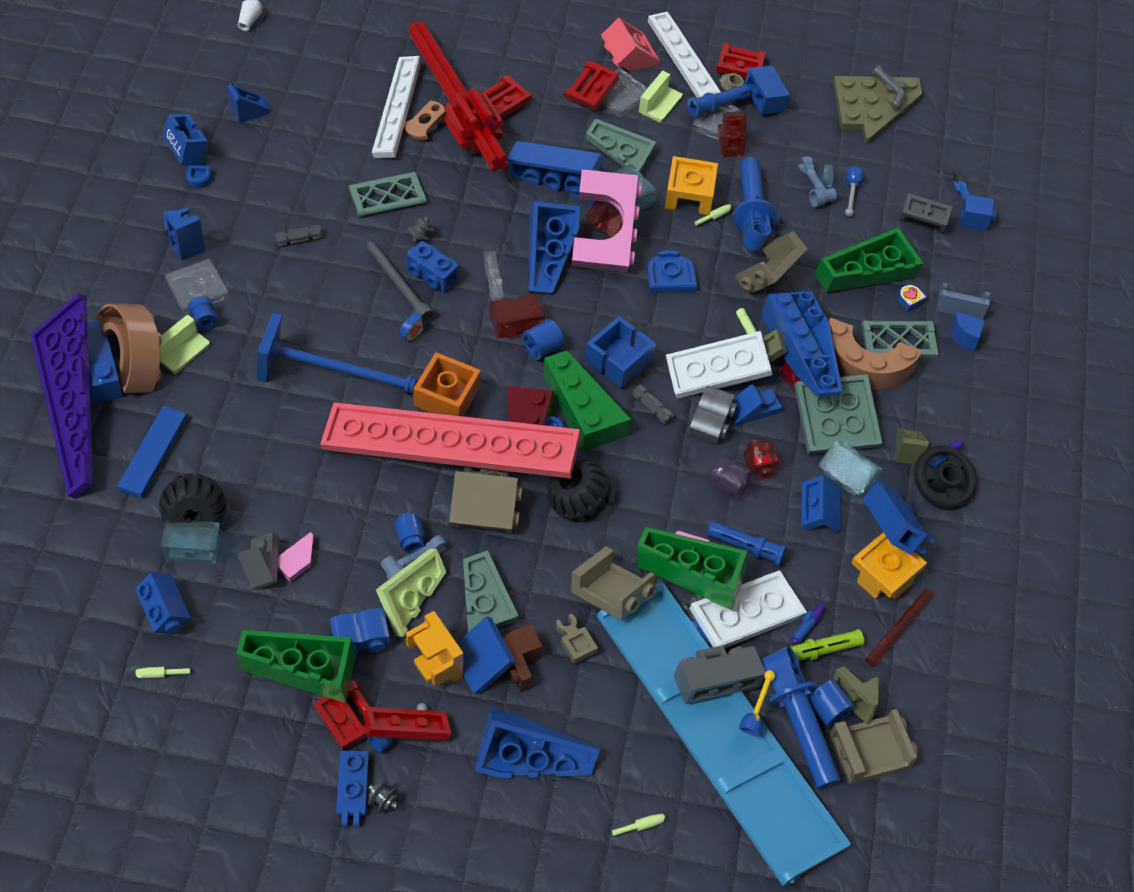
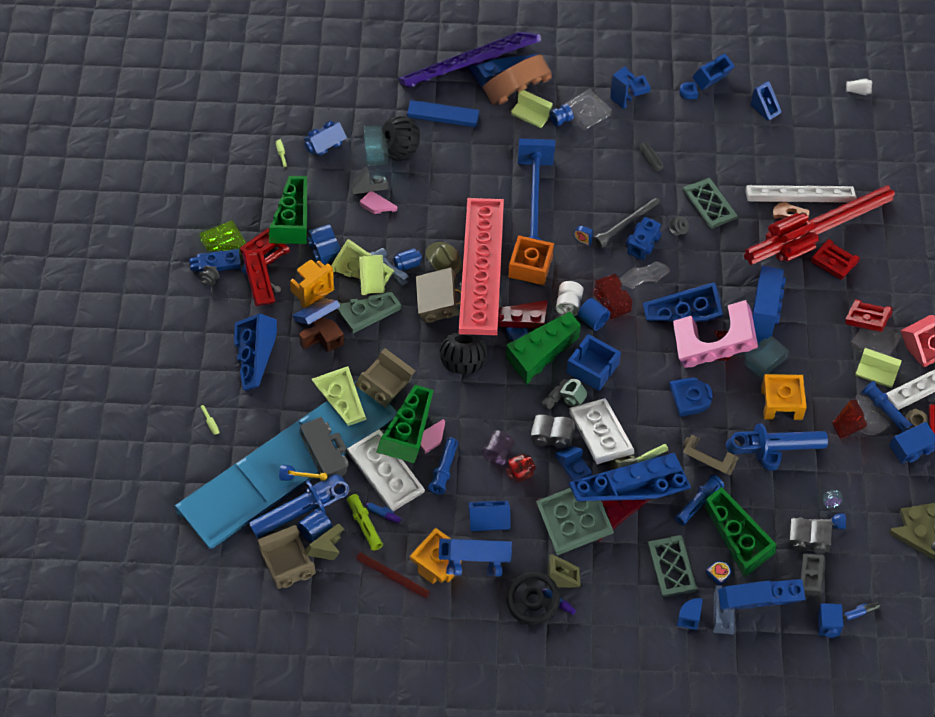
camera: 85 degrees right, 0 degrees up
dark tan plate [556,614,598,664] -> none
sand green wing [586,119,656,177] -> none
yellowish green piece [694,204,731,226] -> none
sand blue brick [798,156,837,208] -> none
clear light blue brick [818,440,882,495] -> none
nougat brick [829,318,922,390] -> none
none -> clear neon green wing [199,220,246,251]
none -> yellowish green wing [312,366,367,426]
none -> yellowish green panel [359,255,385,295]
none -> olive piece [425,242,462,274]
none -> white wheel [556,281,583,316]
none -> sand green plate [560,379,587,407]
none -> blue pin [675,474,724,526]
none -> blue brick [718,579,806,610]
none -> flat silver brick [788,518,832,554]

